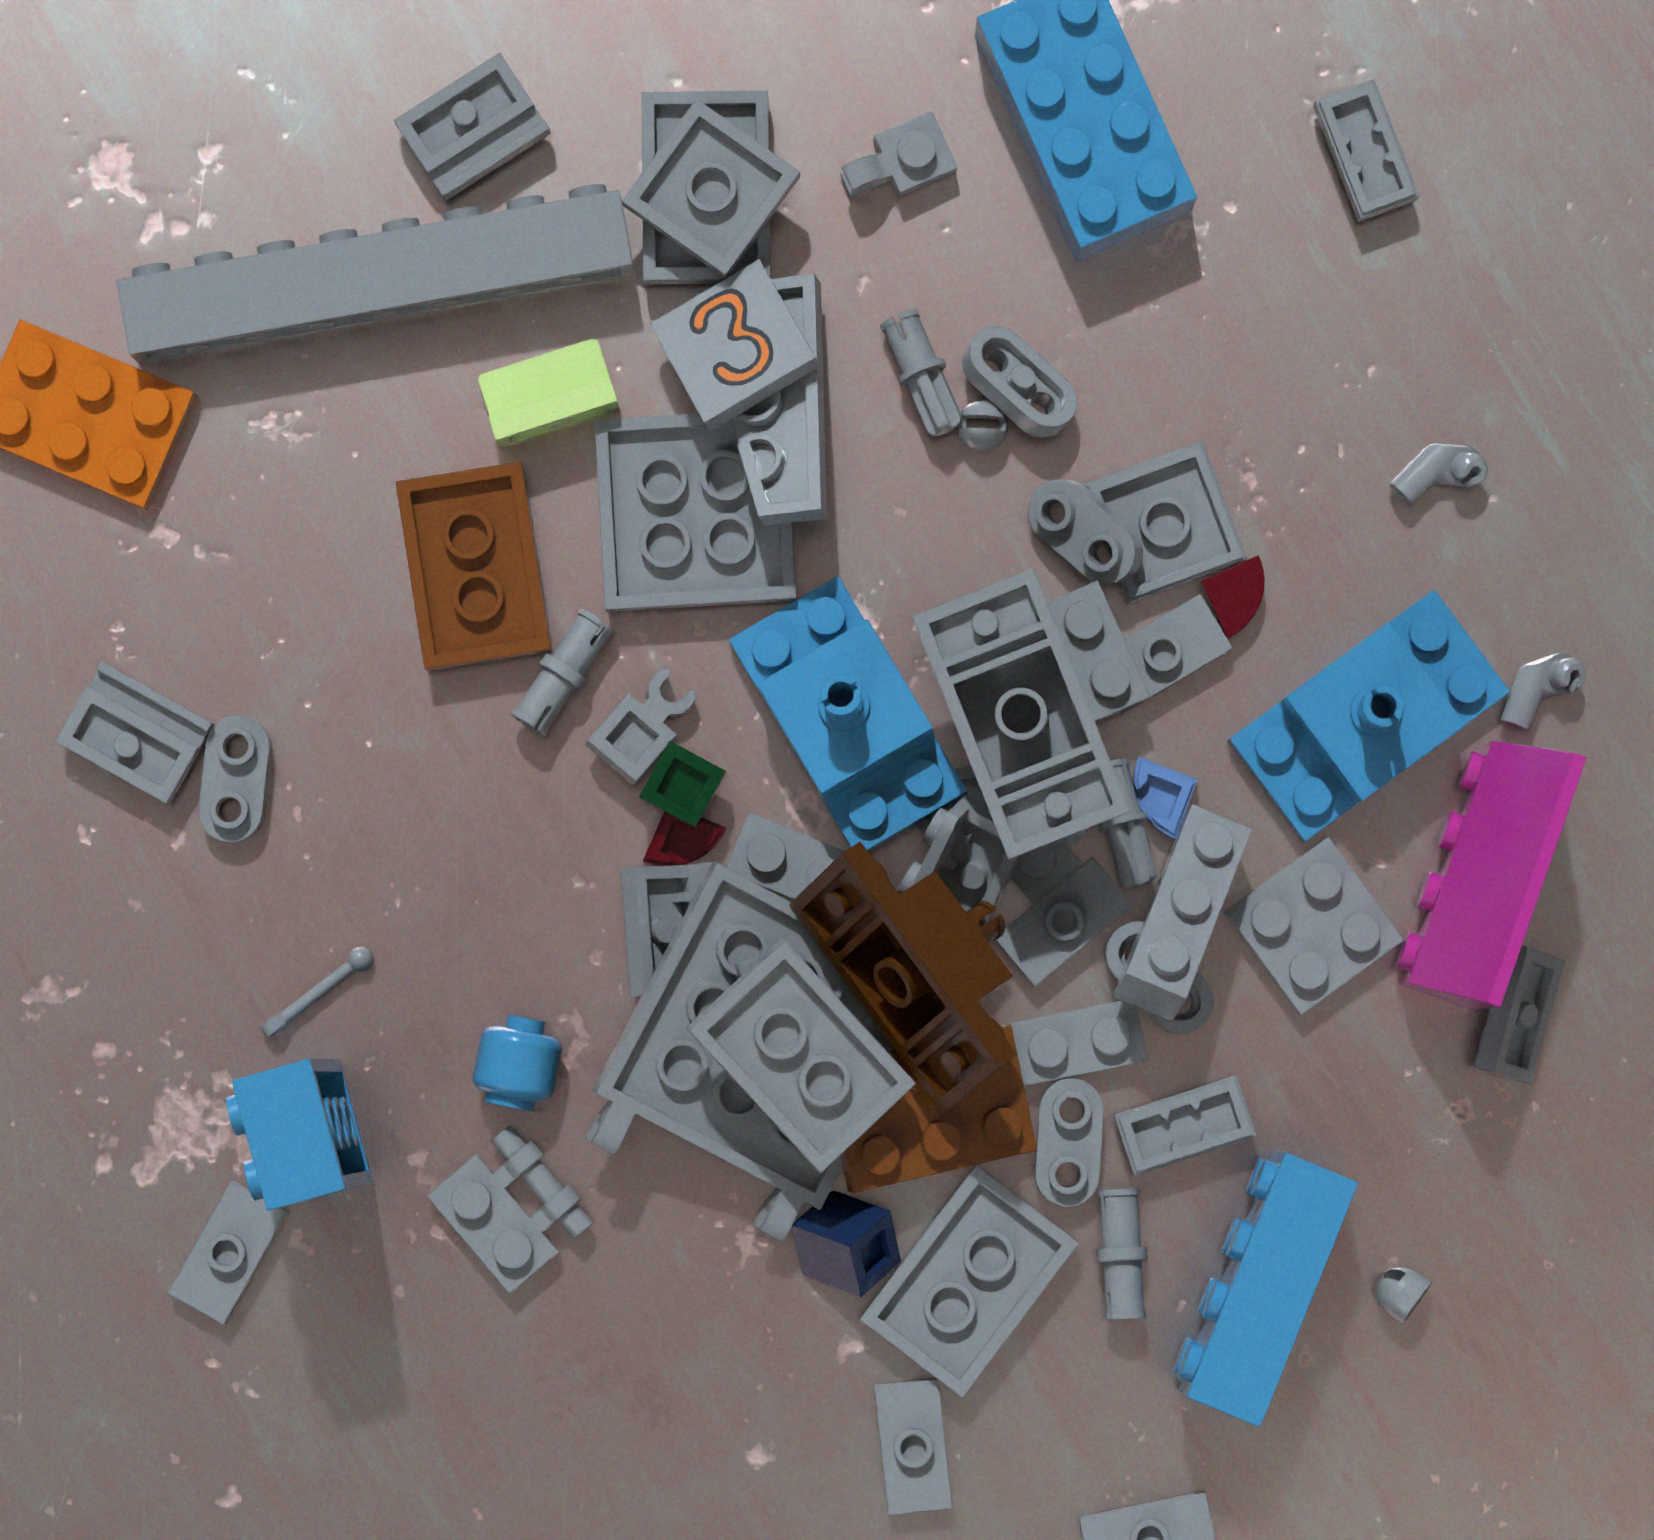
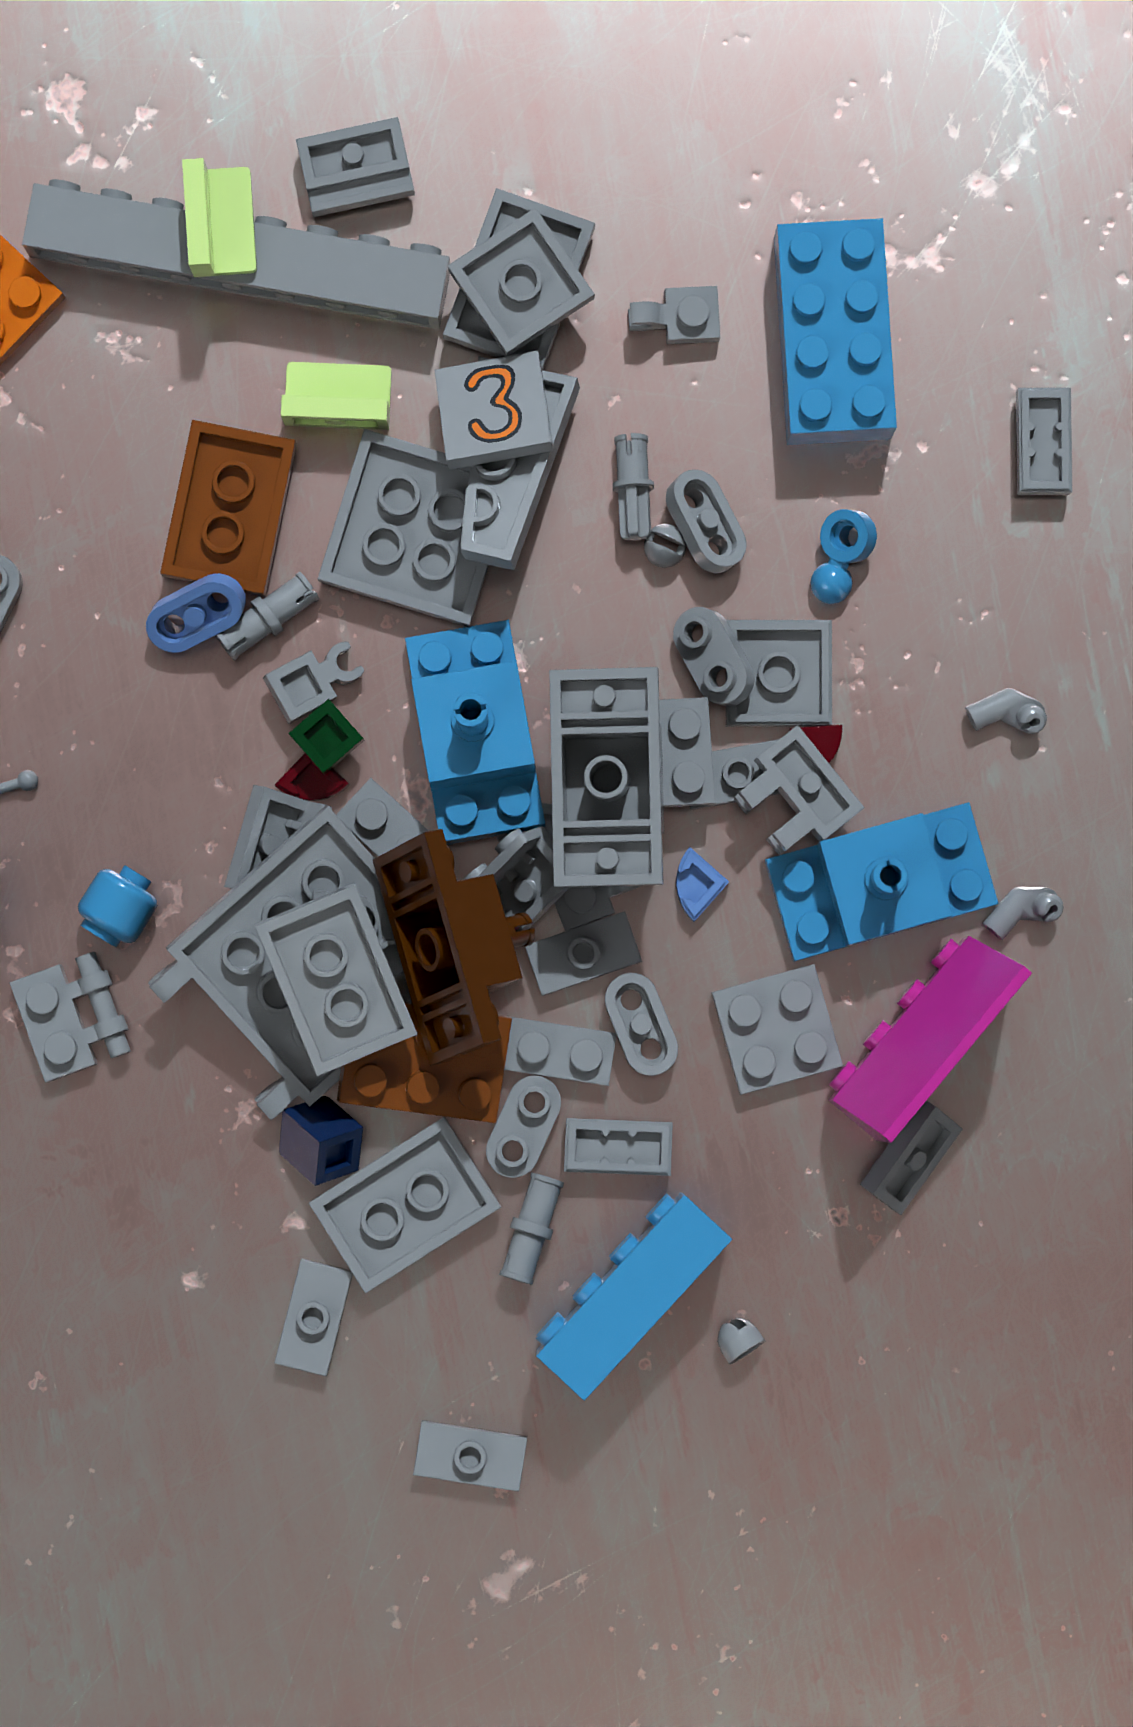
camera: 15 degrees right, 0 degrees up
light grey axle [1098,758,1157,888] -> none
light grey arch [1113,804,1252,1021] -> none
none -> medium blue plate [146,574,246,653]
none -> yellowish green panel [182,158,257,277]
none -> light grey plate [733,725,865,856]
none -> dark azure plate [810,509,877,604]

